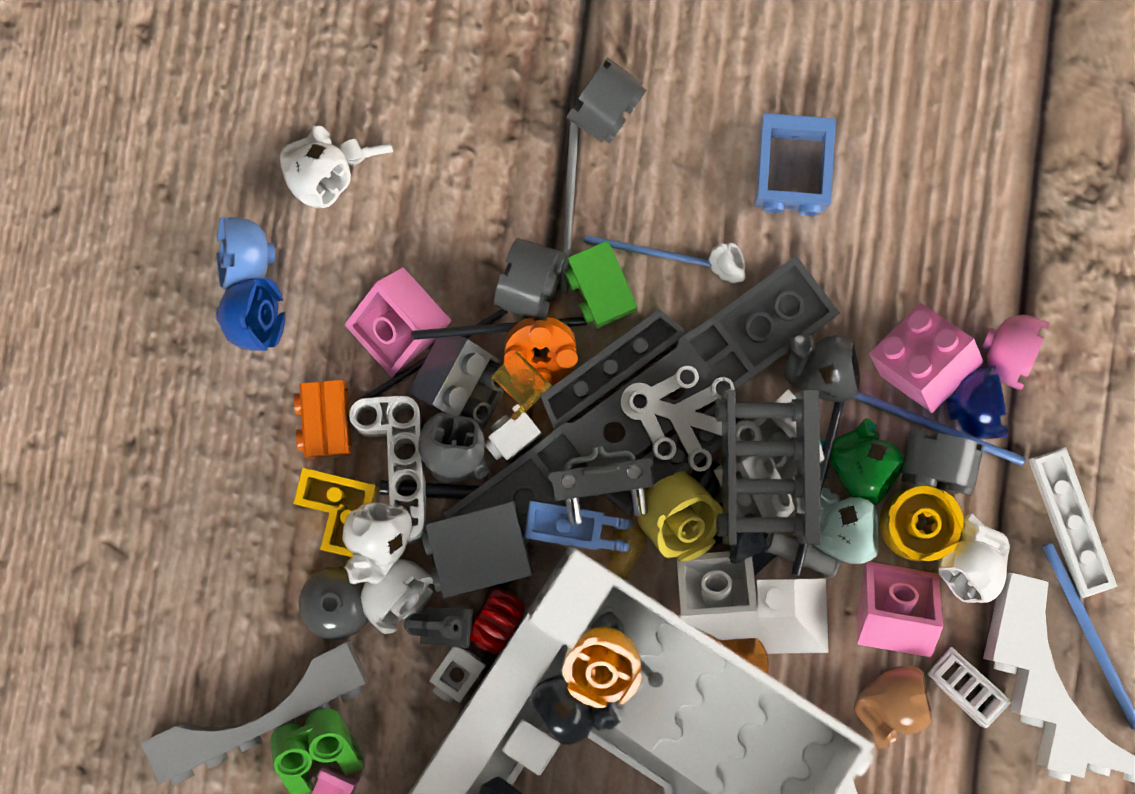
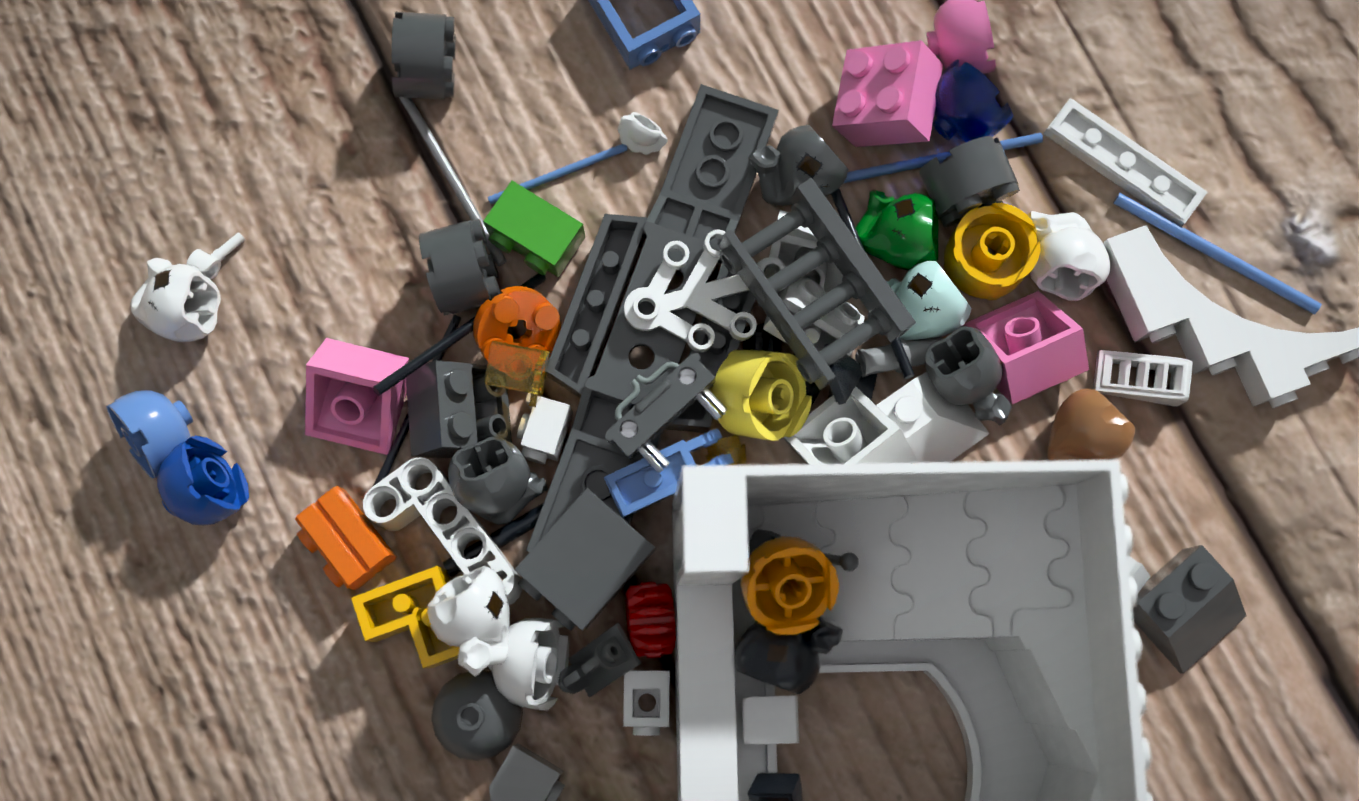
camera: 35 degrees left, 5 degrees down
none -> dark grey piece [924,326,1012,425]

